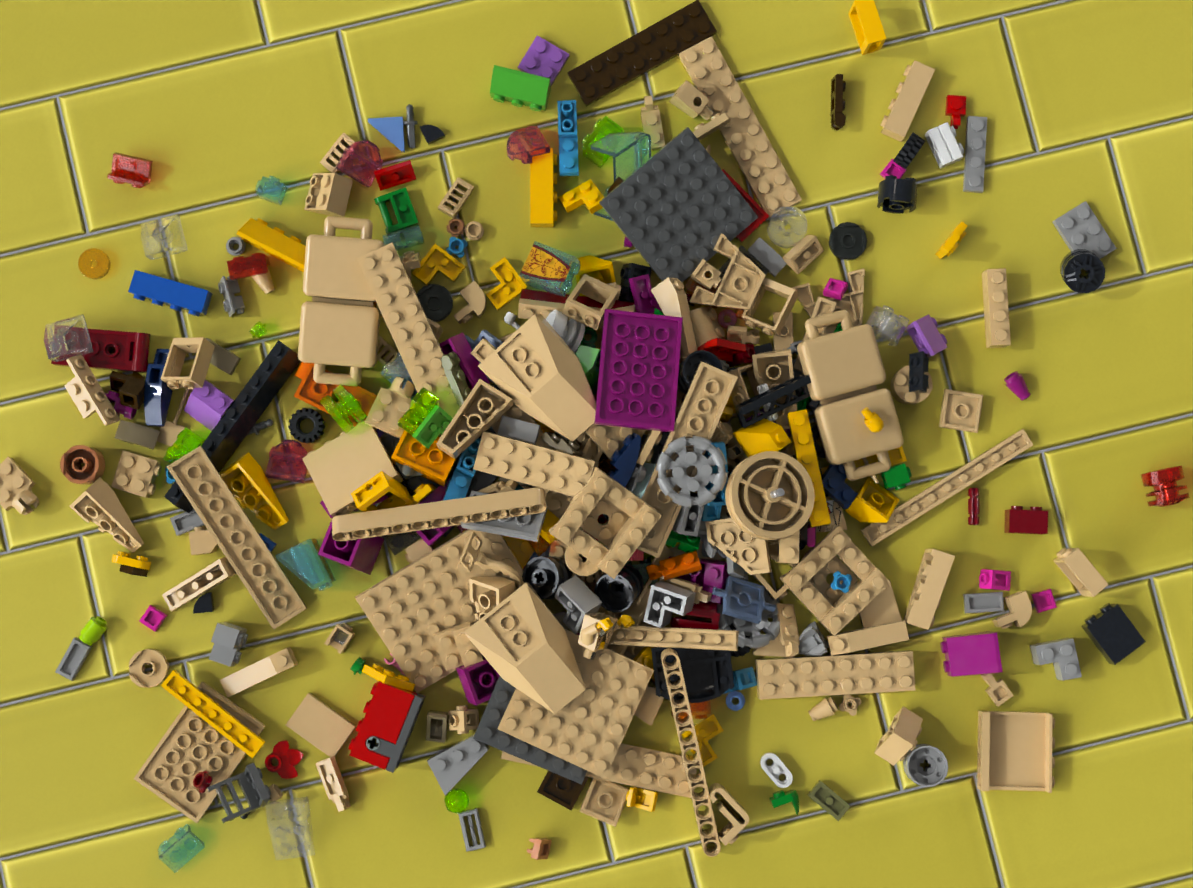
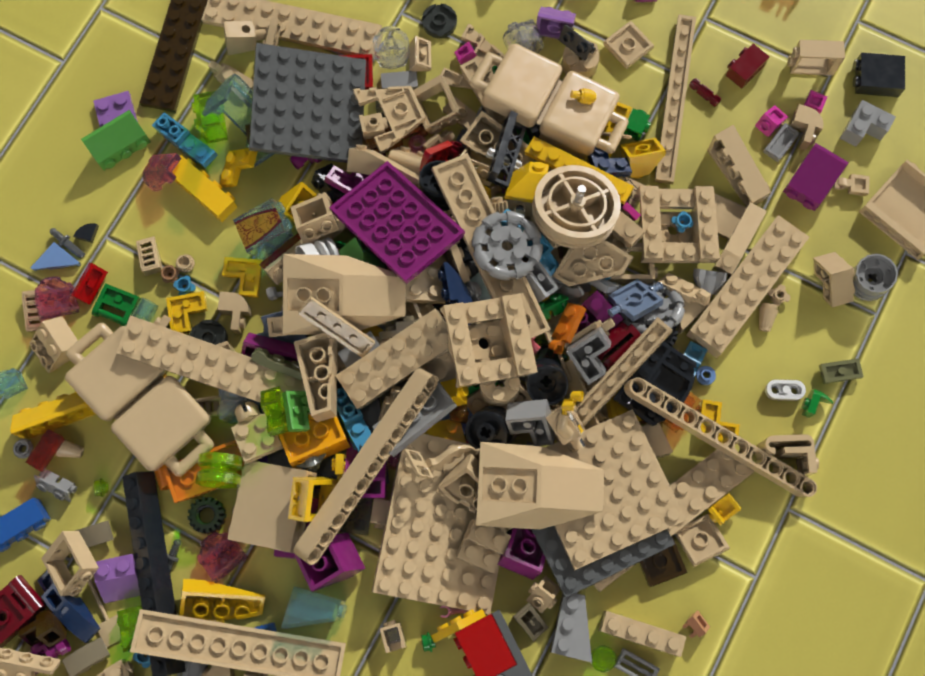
camera: 45 degrees left, 10 degrees down
none -> tan plate [298,296,375,358]
none -> tan brick [598,611,686,657]

